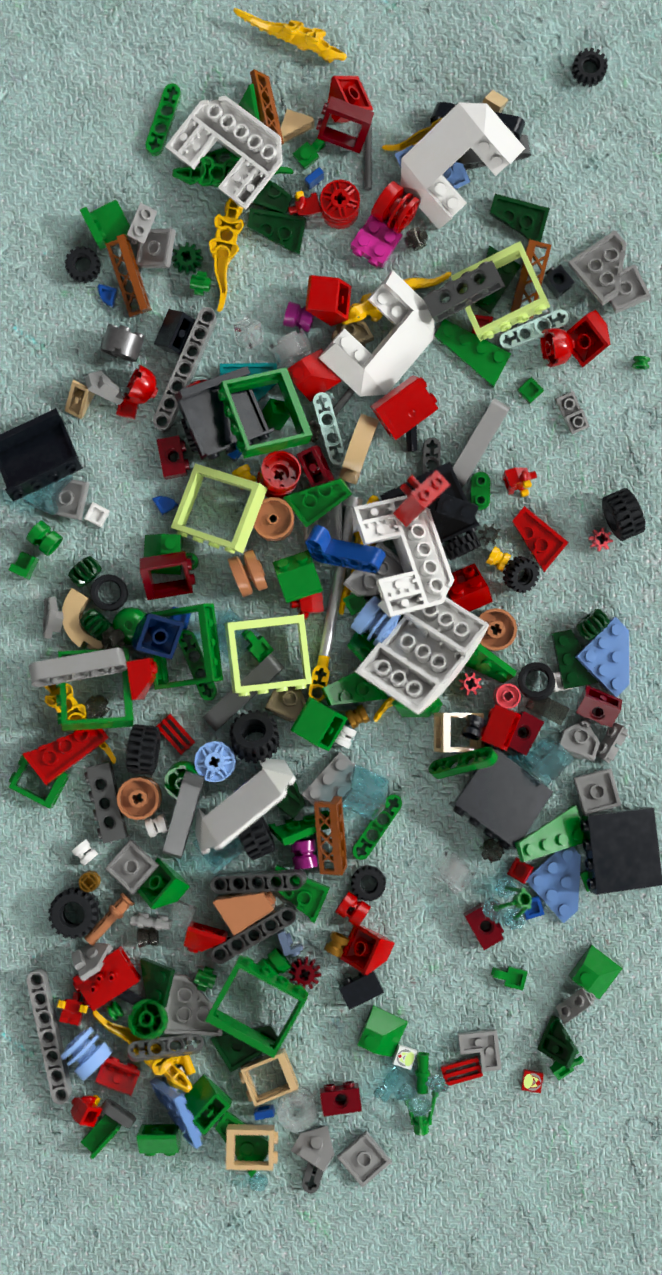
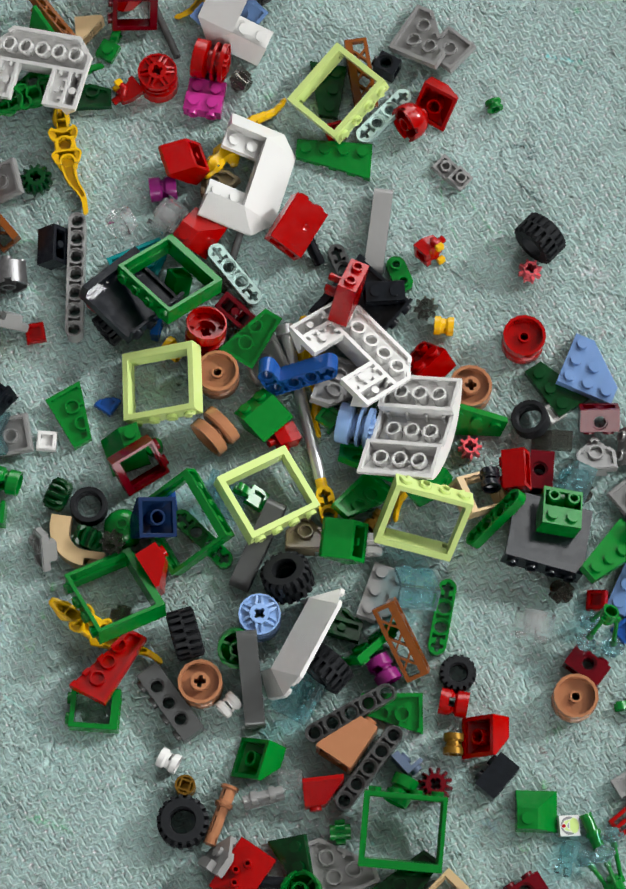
camera: 25 degrees left, 15 degrees down
light grey beam [28,648,127,687] -> none
light grey plate [105,840,159,895] -> none
red cylinder [123,365,158,404] -> none
clear smoke wheel [137,928,159,948] -> none
red tile [156,714,196,755] -> none
dark red brick [157,435,190,480] -> none
green gear [190,271,211,296] -> none
dark green wing [247,208,306,256] -> none
blue tile [305,167,324,190] -> none
tan arch [338,414,379,485] -> none
dark grey brick [423,260,505,323] -> none
black tyre [443,532,481,560] -> none
dark green wing [489,194,550,242] -> none
coral wheel [493,684,521,709] -> none
black tyre [503,556,540,593] -> none
red wing [511,506,569,572] -> none
green tile [517,377,544,404] -> none
dark green gear [576,609,610,640] -> none
none -> green wing [45,381,92,450]
none -> yellowish green window [373,473,474,562]
none -> red wheel [501,315,546,364]
none -> green slope [535,485,583,538]
none -> nougat wheel [551,674,599,723]

